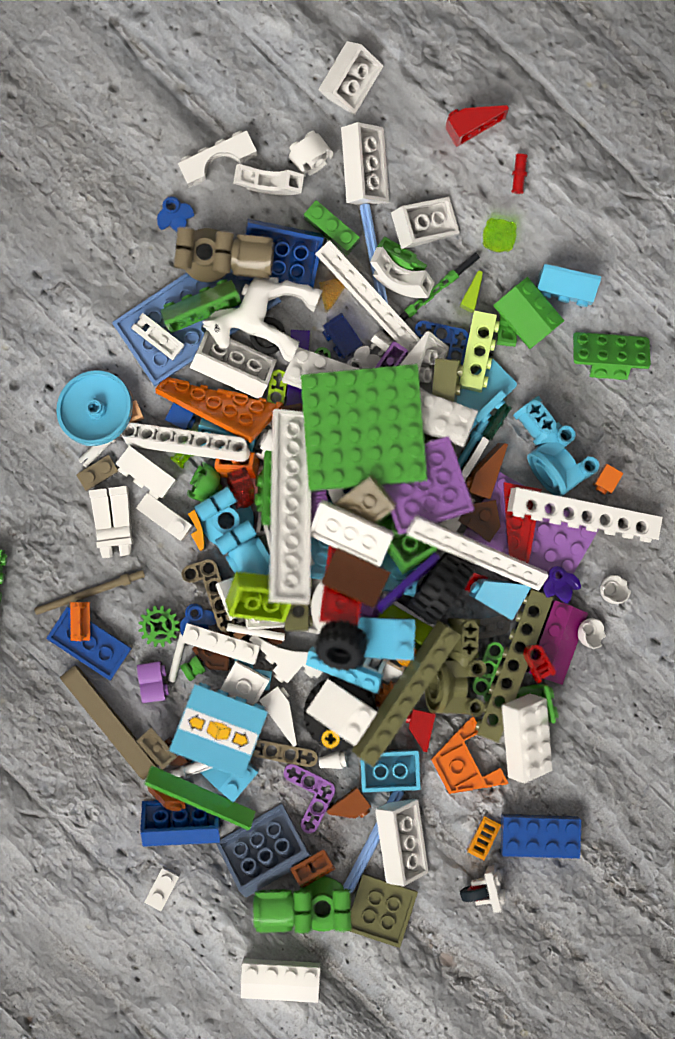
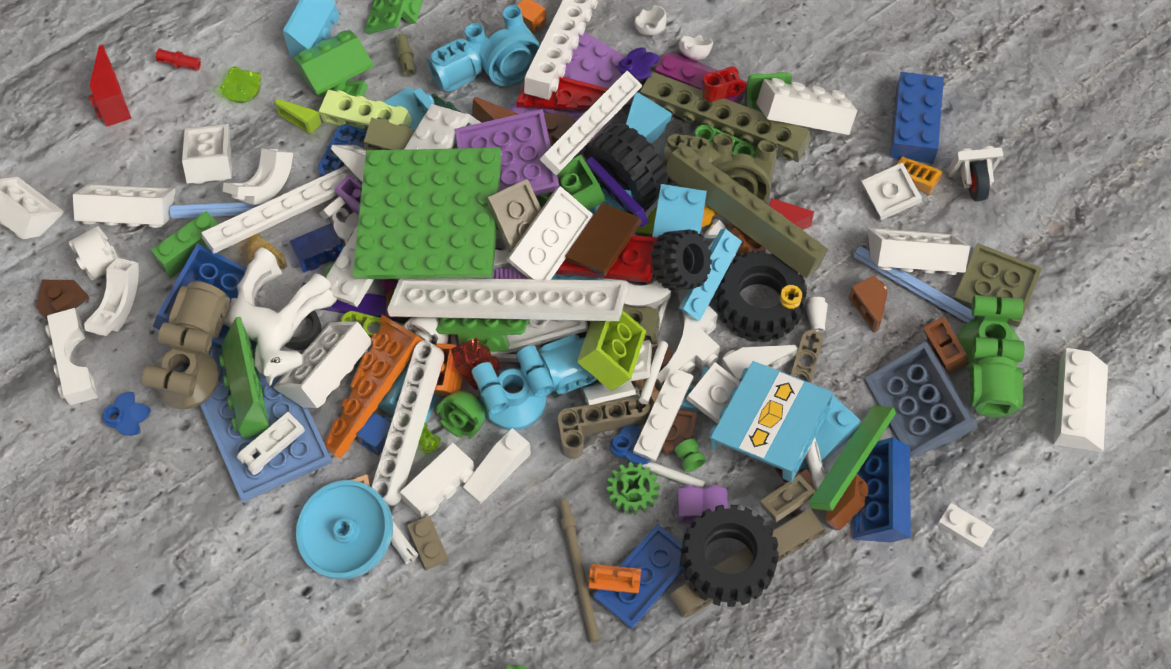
camera: 80 degrees left, 25 degrees down
white hips [89,486,134,558] -> none
light orange slope [188,510,205,551] -> none
medium lavender beam [283,764,335,834] -> none
white slope [306,679,377,746] -> none
medium azure brick [360,748,420,792] -> none
bright green hinge [377,237,427,271] -> none
bright green piece [383,252,480,335] -> none
orange wing [431,716,509,794] -> none
none -> reddish brown plate [37,279,89,321]
none -> olive pin [394,34,416,77]
none -> black tyre [680,504,779,607]
none -> white plate [862,162,922,220]

